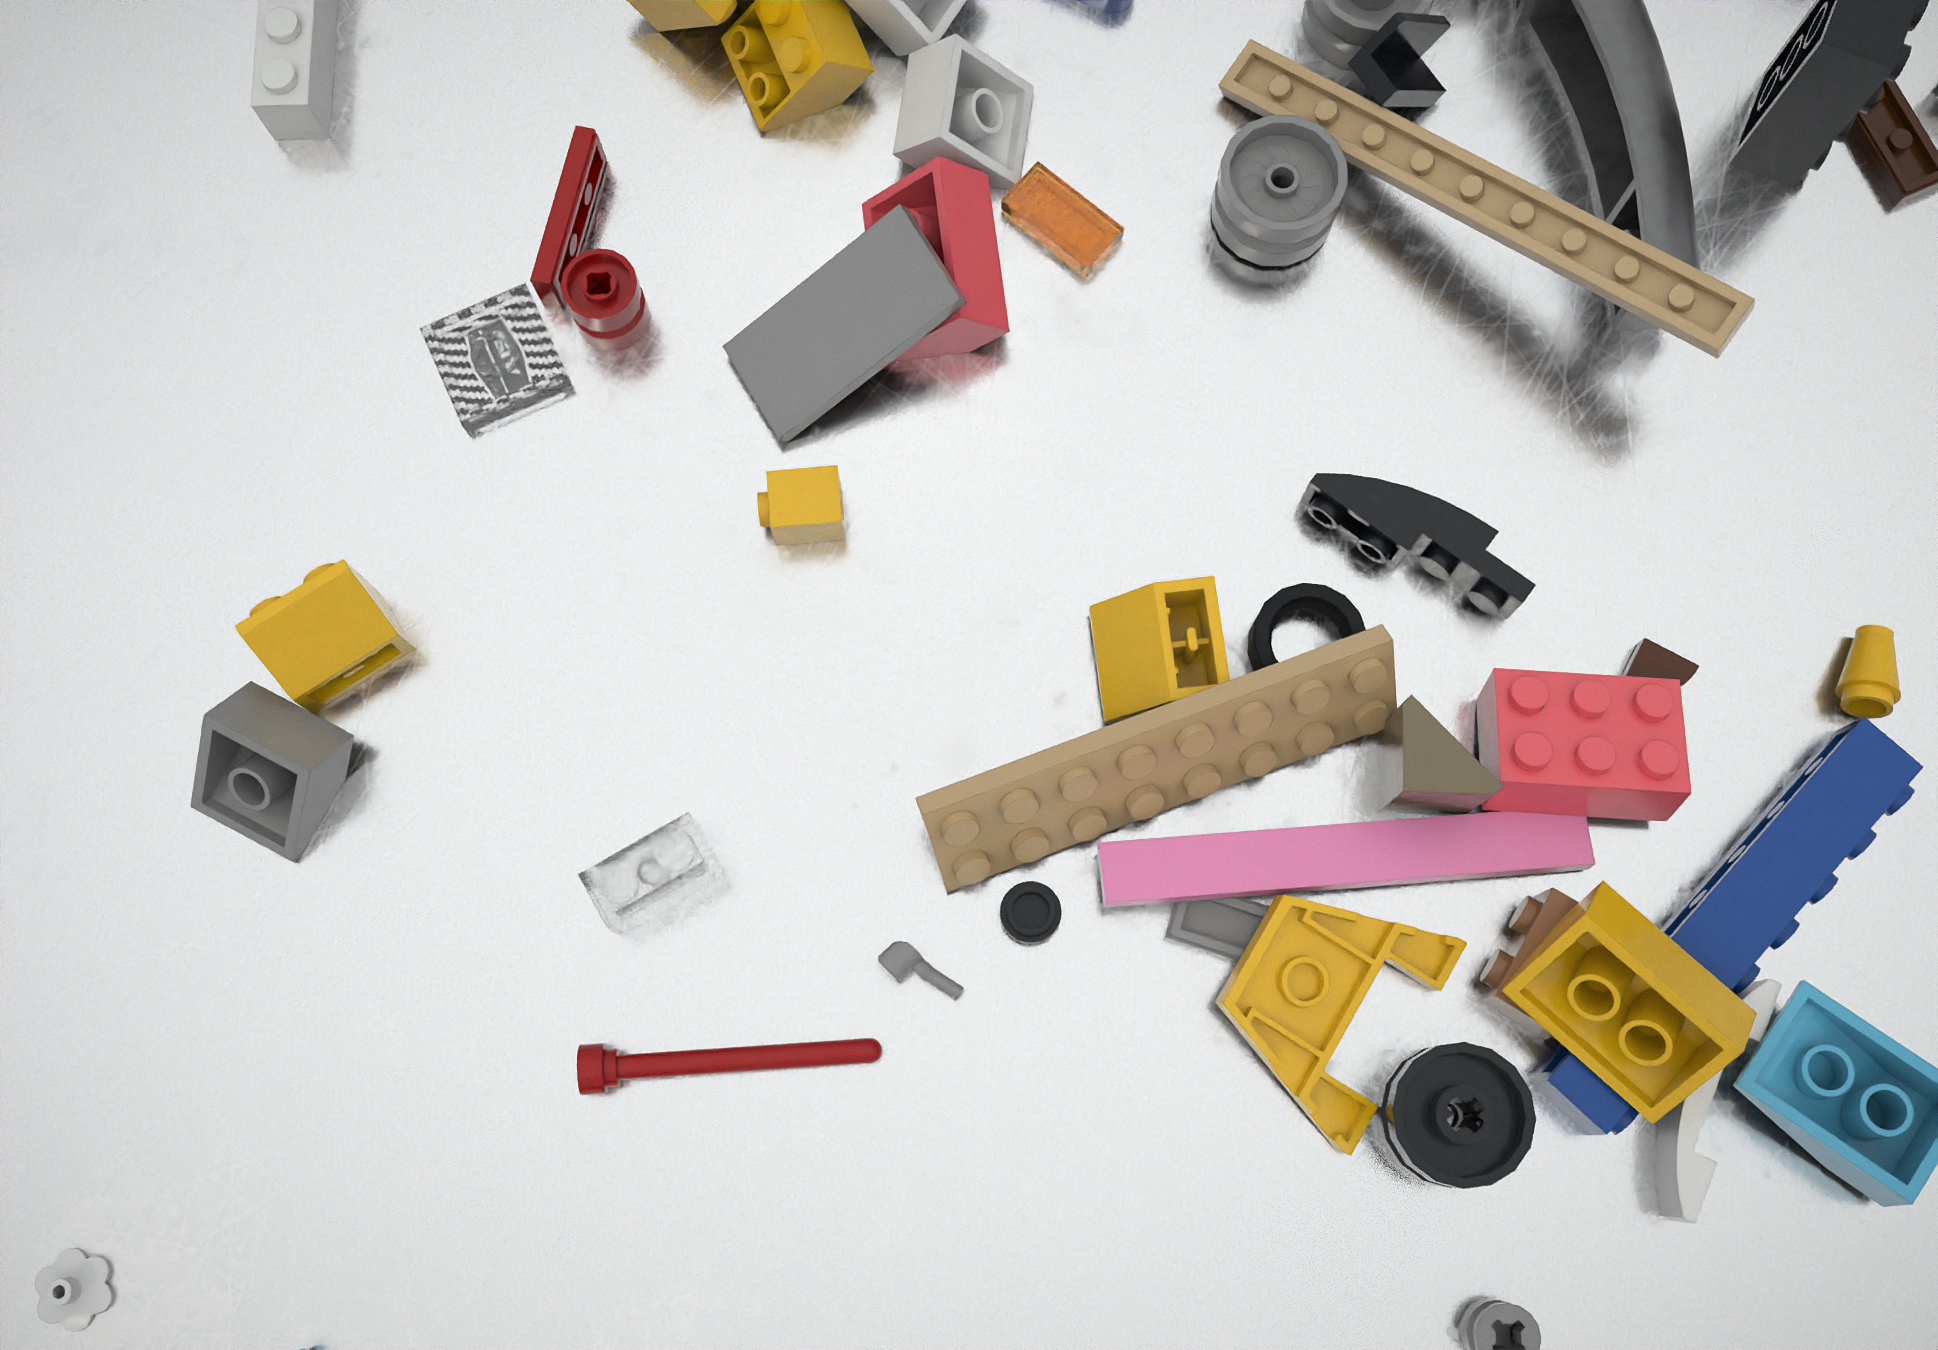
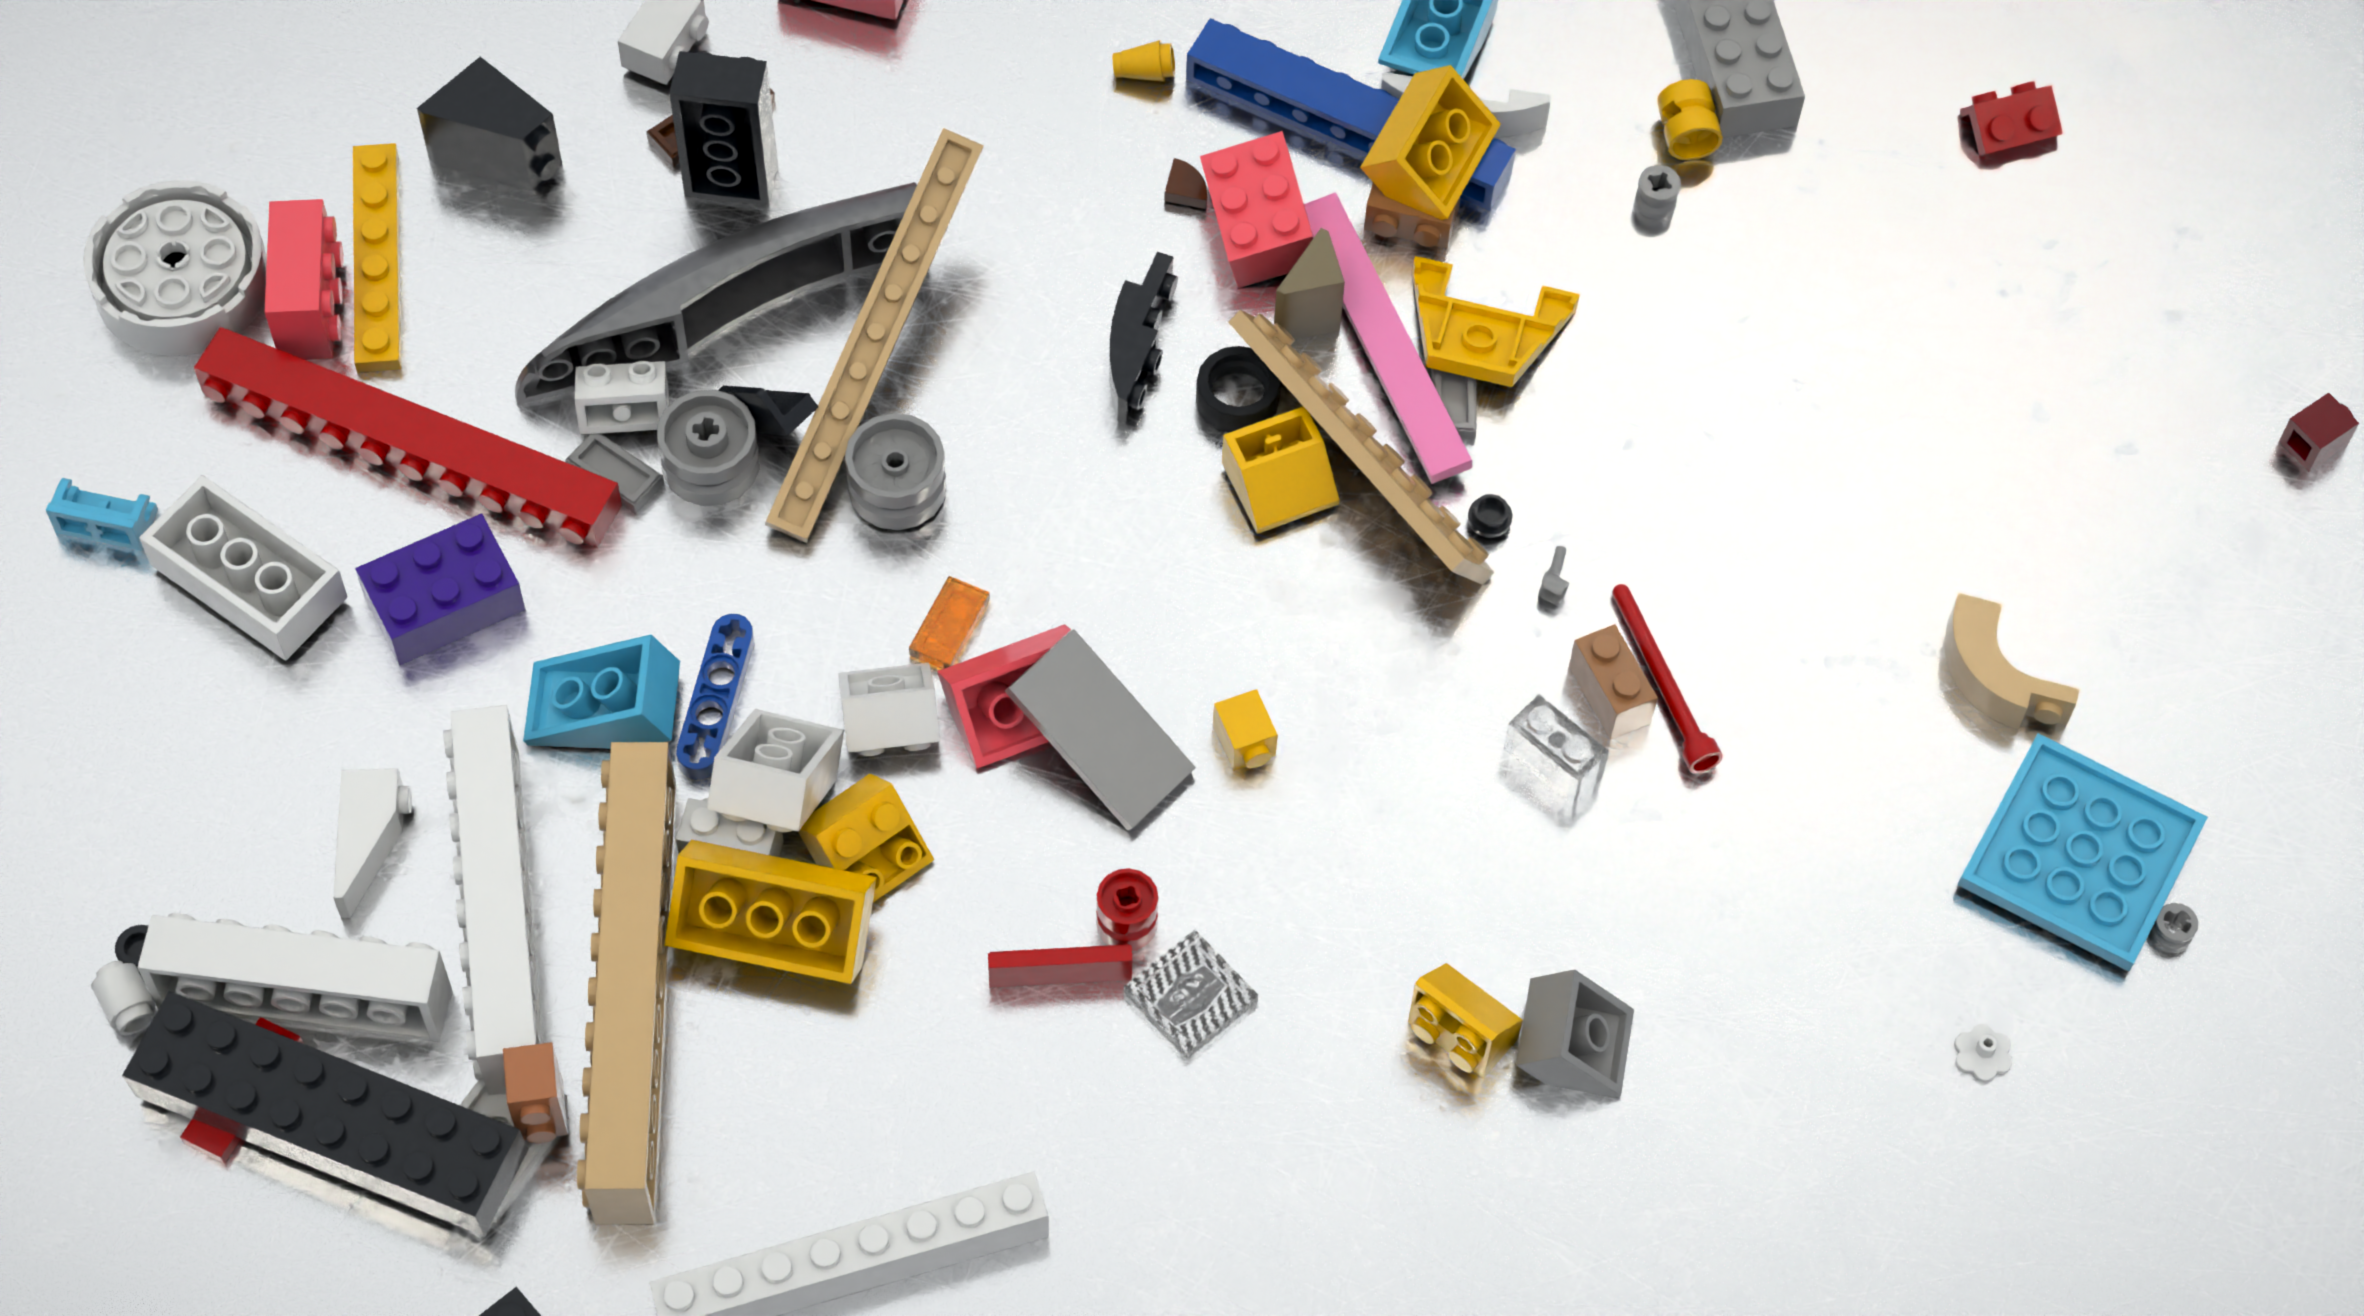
camera: 110 degrees left, 15 degrees down
black wheel [1375,1042,1536,1189] -> none
none -> medium nougat brick [1569,624,1658,740]

